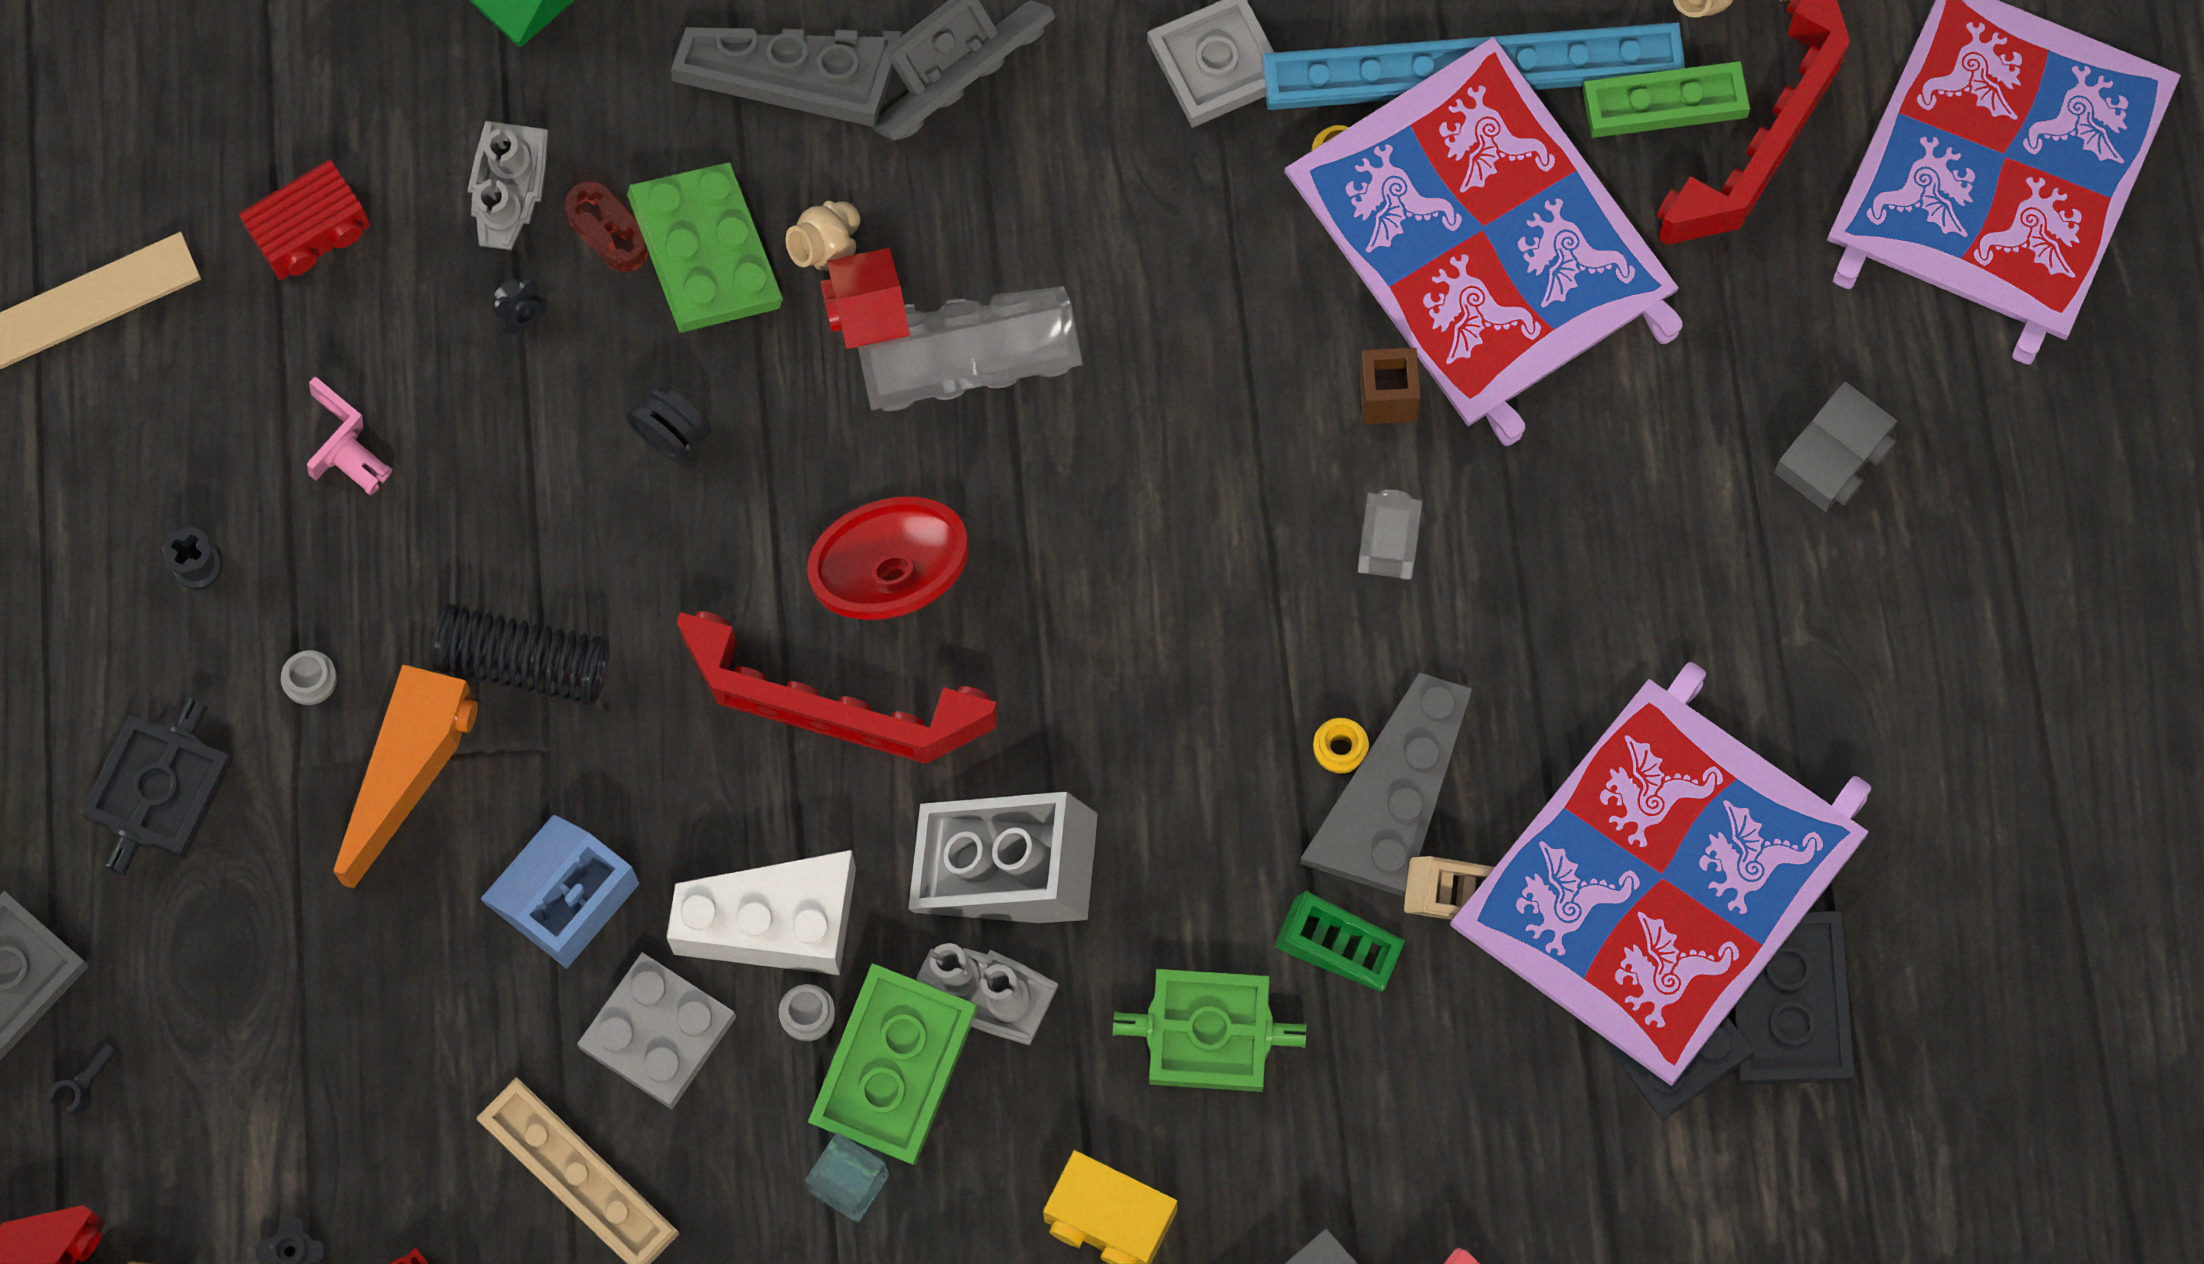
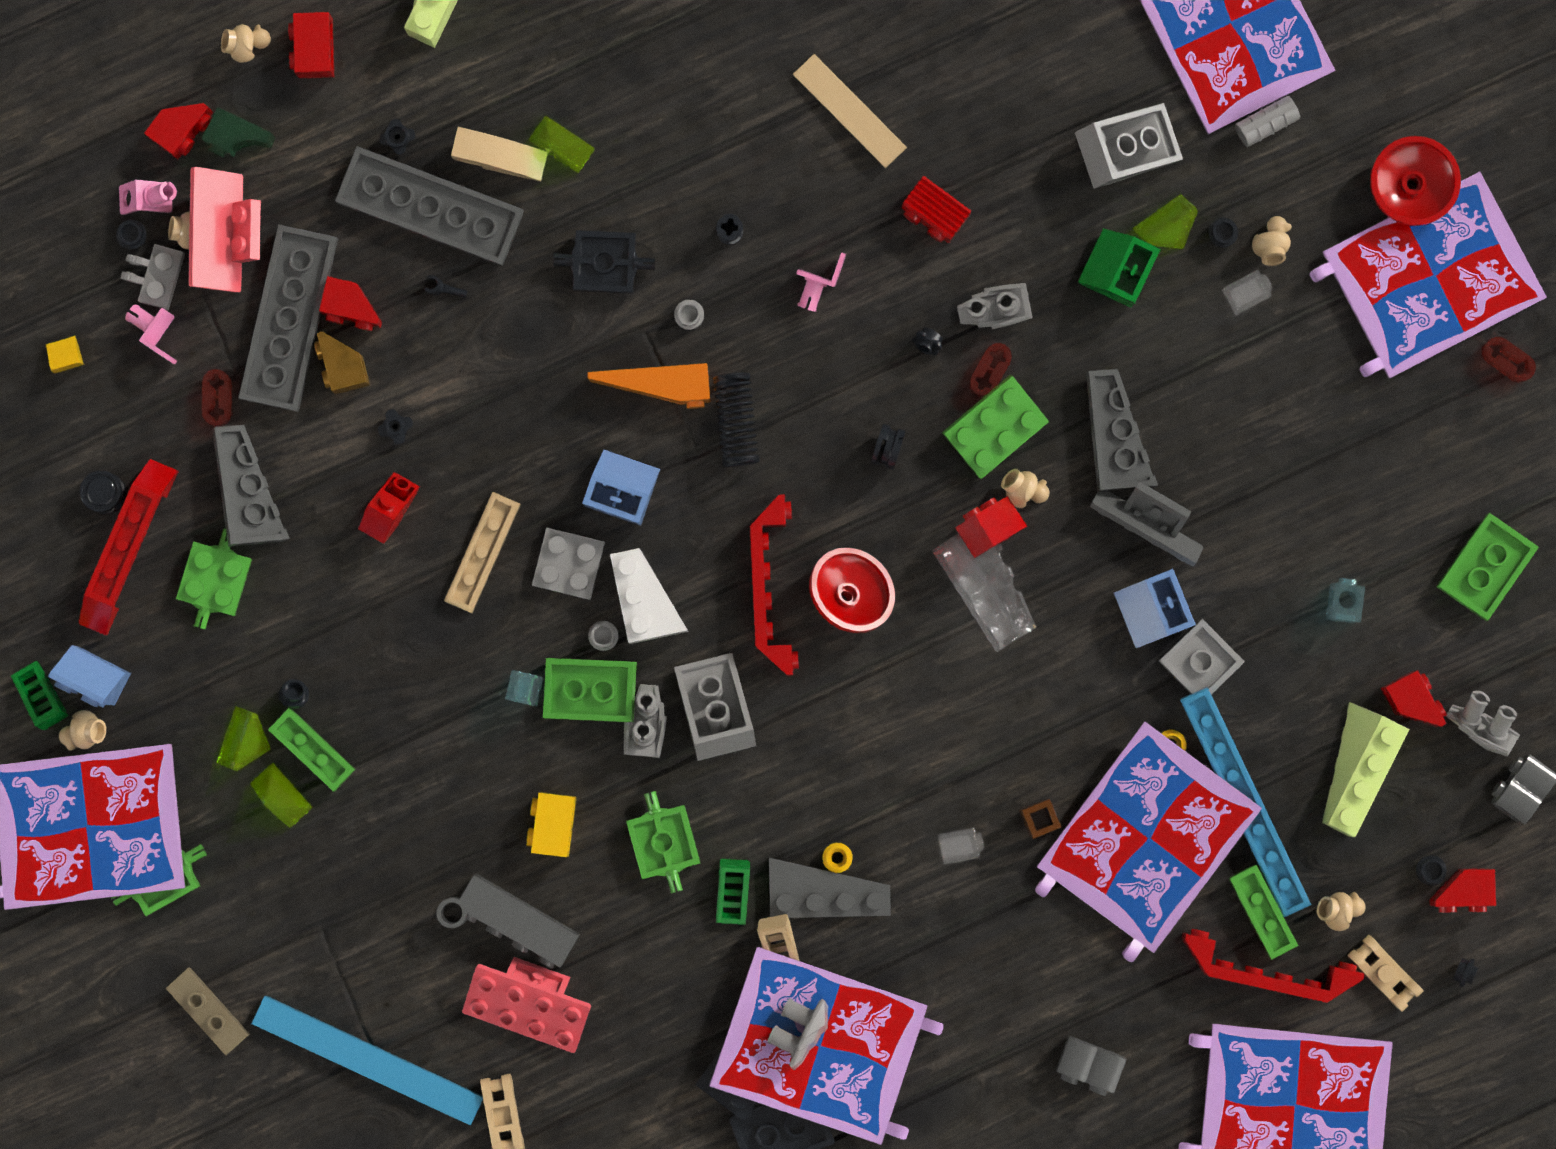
camera: 70 degrees right, 15 degrees up
none -> light grey connector [767,998,828,1070]
none -> medium blue slope [1113,569,1196,648]

